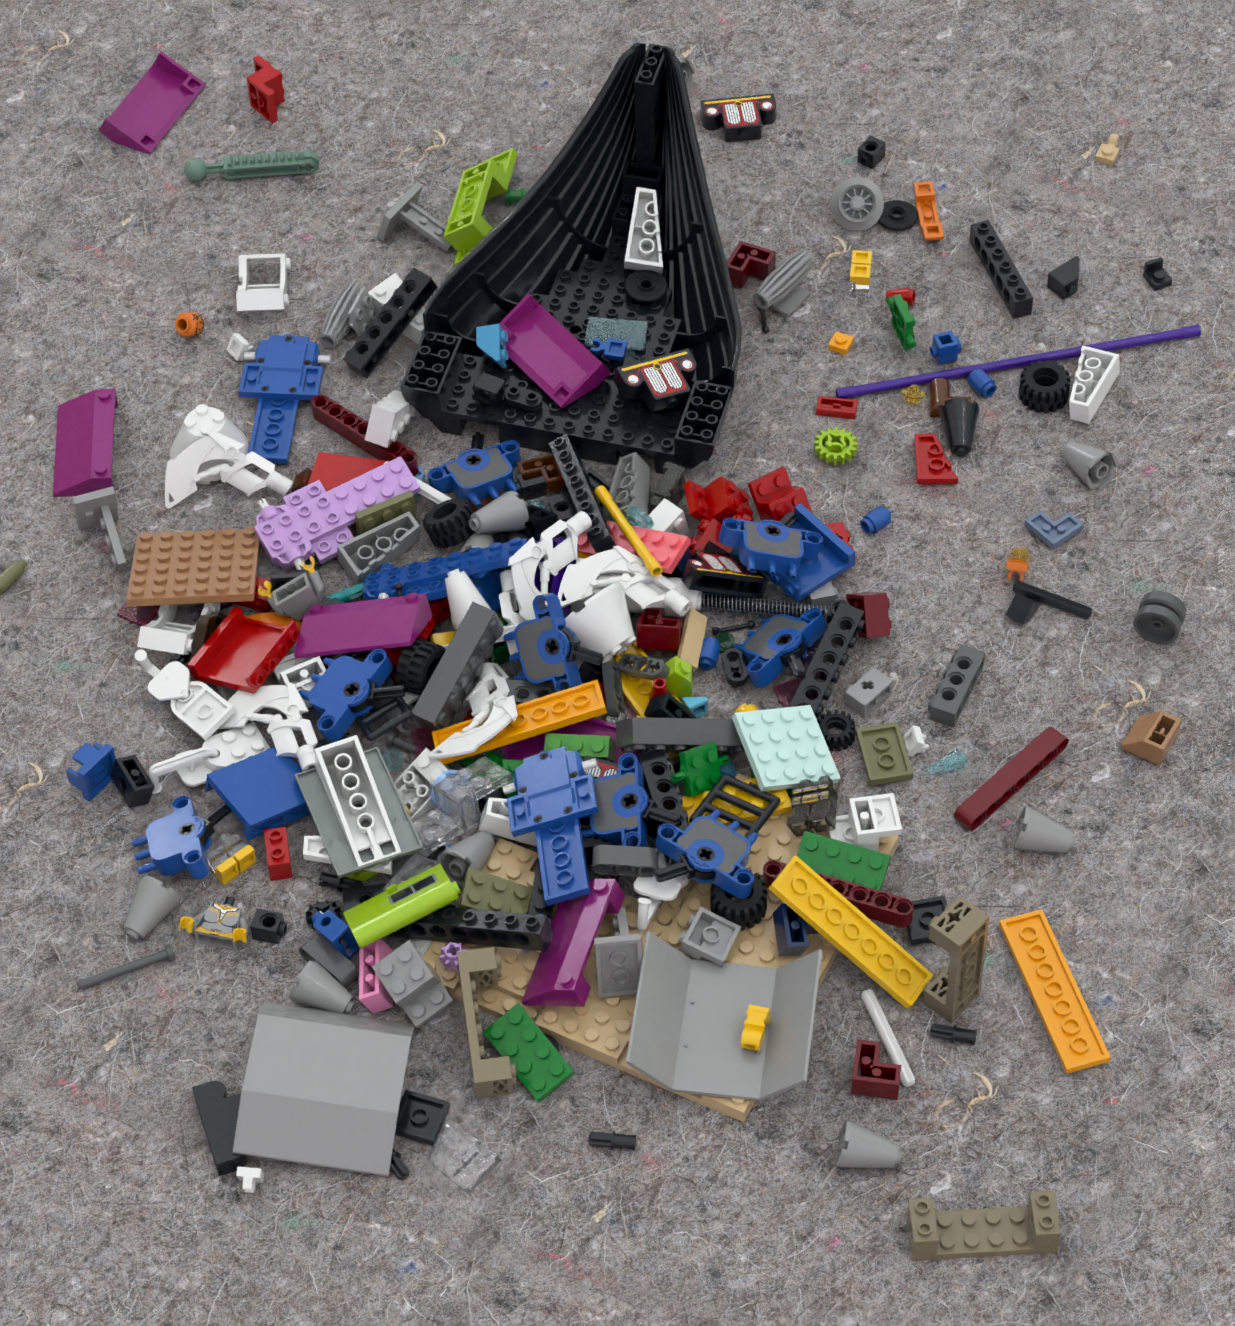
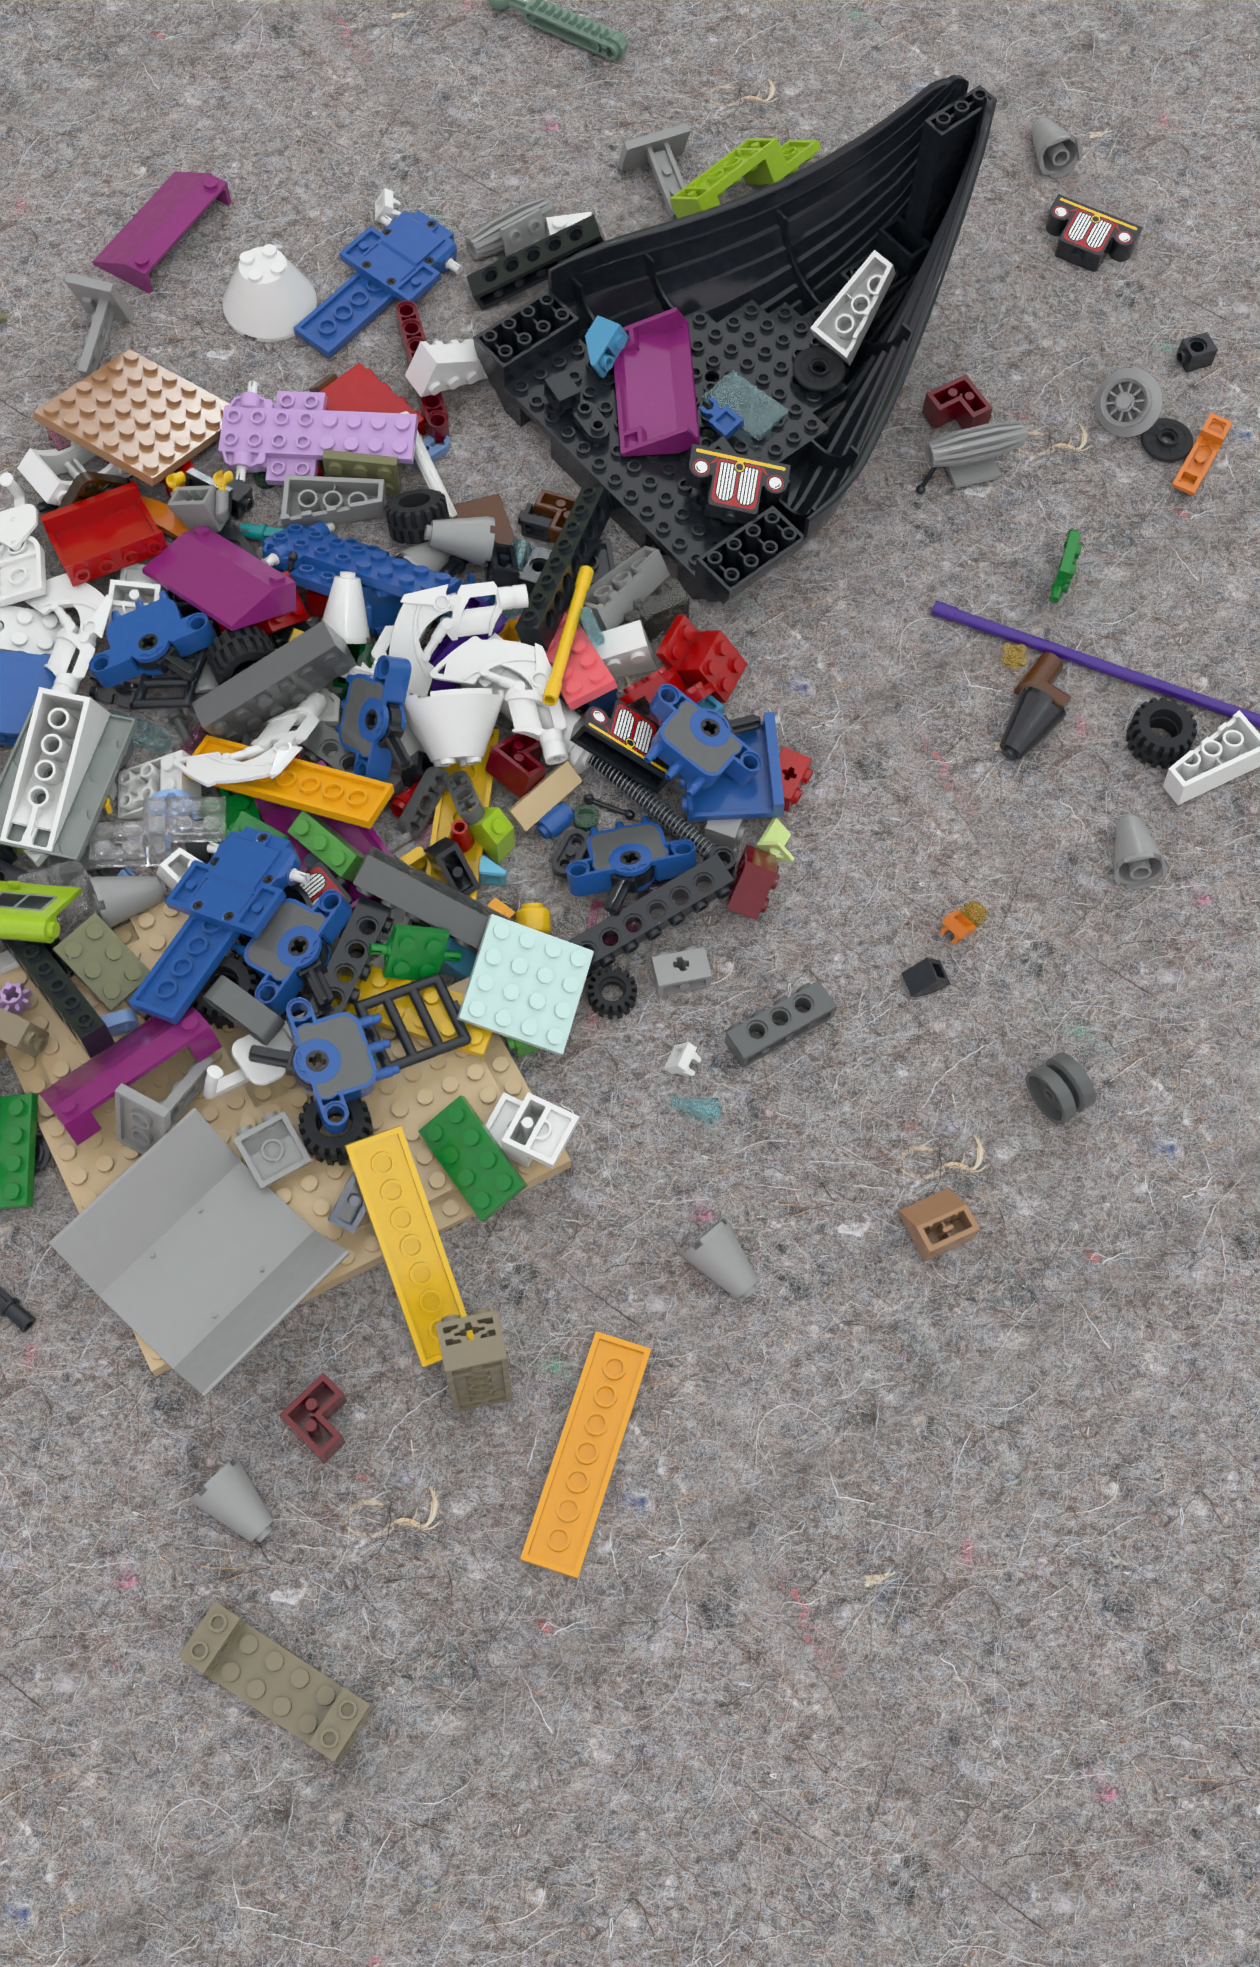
camera: 30 degrees right, 15 degrees up
white piece [165,430,293,508] -> none
orange head [175,312,204,337] -> none
white window [236,253,291,311] -> none
blue piece [428,432,521,508] -> none
yellow leg [740,1004,771,1051] -> none
red bracket [747,467,813,522] -> none
dark red beam [763,860,914,928] -> none
clear smoke hips [787,775,838,837] -> none
lime gear [814,426,858,465] -> none
red tile [816,396,858,419] -> none
light orange plate [828,331,854,355] -> none
yellow hips [849,250,872,298] -> none
olive plate [856,723,913,786] -> none
blue brick [860,506,891,534] -> none
white axle [861,989,915,1087] -> none
red cone [886,287,916,307] -> none
black plate [902,896,947,945] -> none
red wing [914,433,958,484] -> none
blue brick [930,330,962,365] -> none
black axle [930,1023,977,1045] -> none
dark red beam [953,726,1069,831] -> none
blue brick [967,369,997,398] -> none
black brick [969,220,1033,319] -> none
black axle [1012,580,1092,619] -> none
sand blue plate [1024,510,1084,549] -> none
none -> yellowish green bracket [757,818,795,862]

